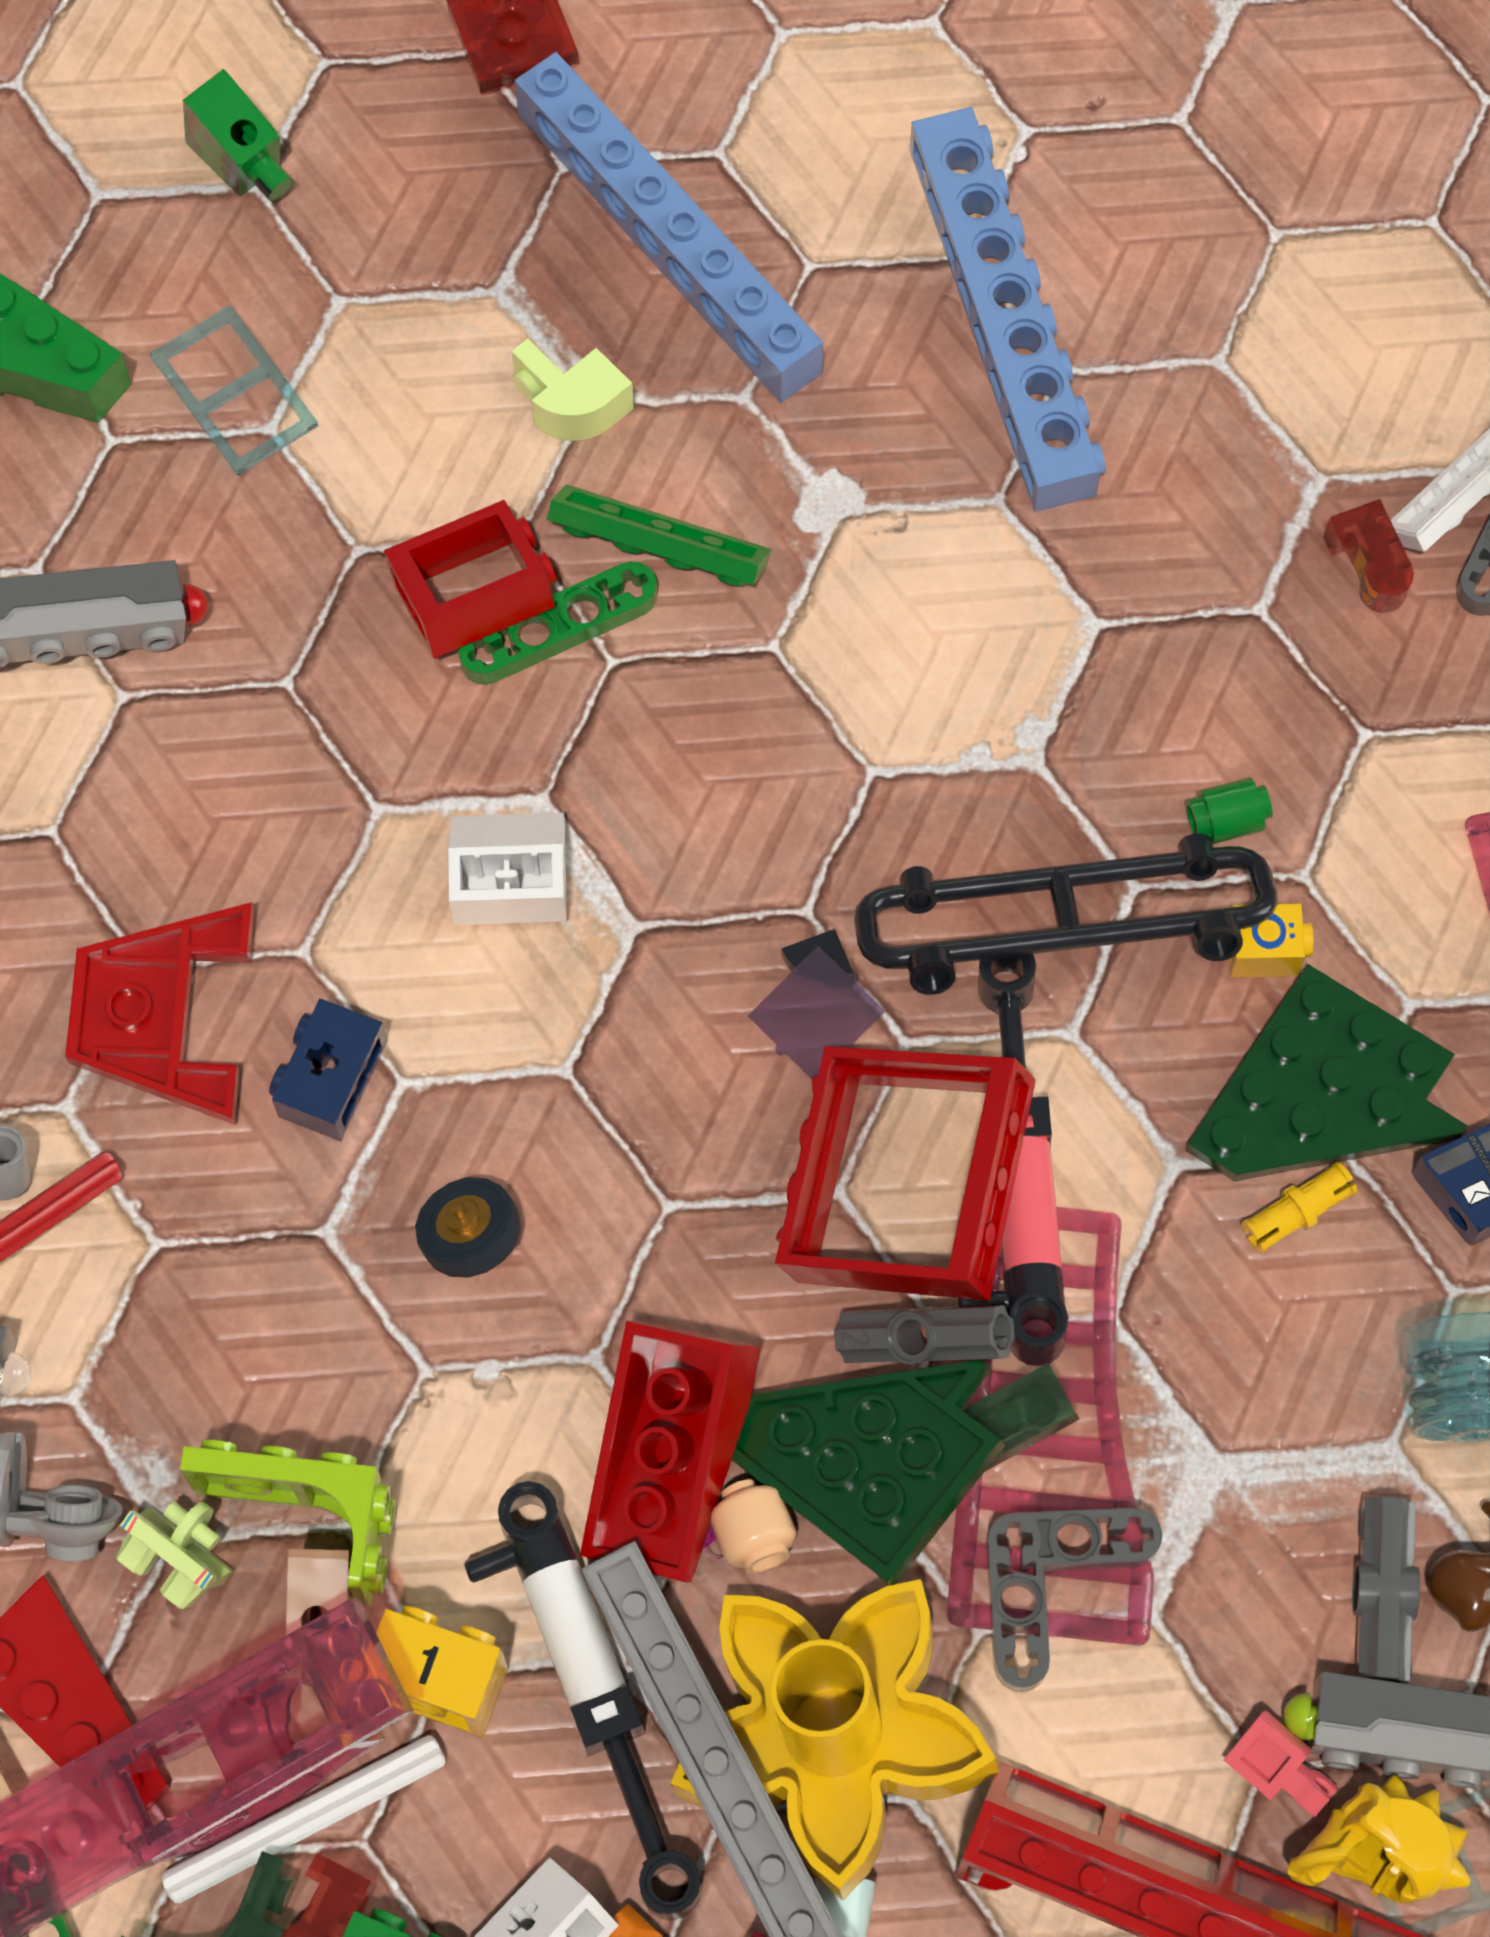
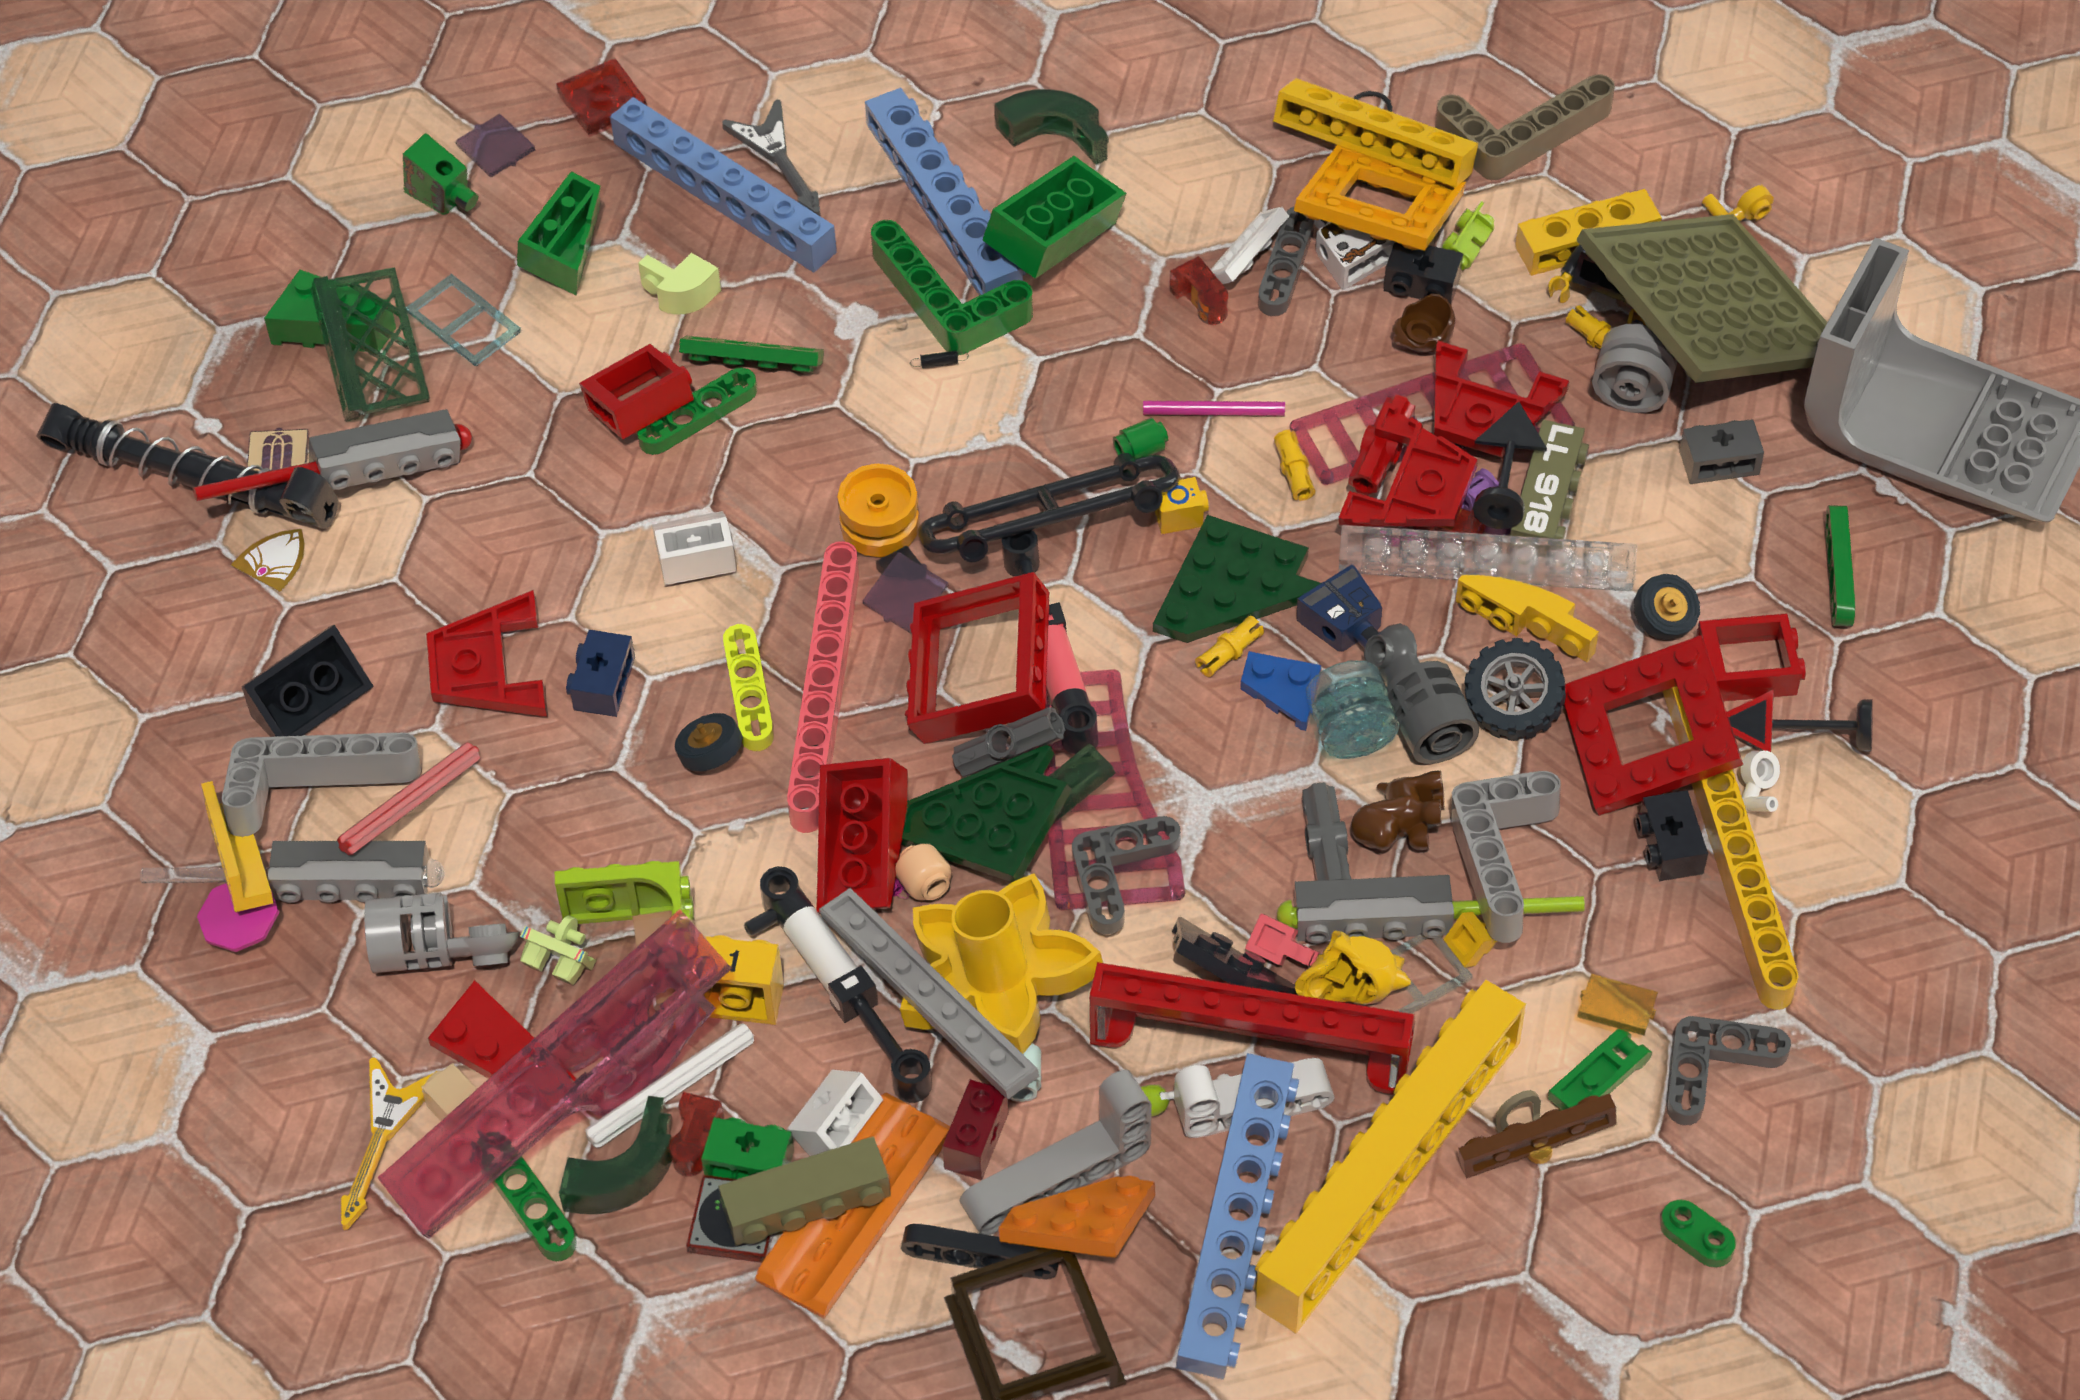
camera: 10 degrees left, 15 degrees down
none -> clear green fence [310,267,430,421]
none -> piece [455,113,535,178]
none -> green wedge [517,171,601,295]
none -> dark grey piece [722,99,821,216]
none -> neon yellow beam [723,624,774,751]
none -> coral beam [787,541,859,833]
none -> light orange wheel [837,463,919,557]
none -> green beam [871,220,1033,355]
none -> black piece [910,350,969,368]
none -> green brick [982,156,1127,279]
none -> clear green arch [994,89,1109,165]
none -> dark pink bar [1143,401,1285,416]
none -> black wing [1172,917,1298,995]
none -> blue wing [1241,651,1321,731]
none -> yellow pin [1274,430,1316,501]

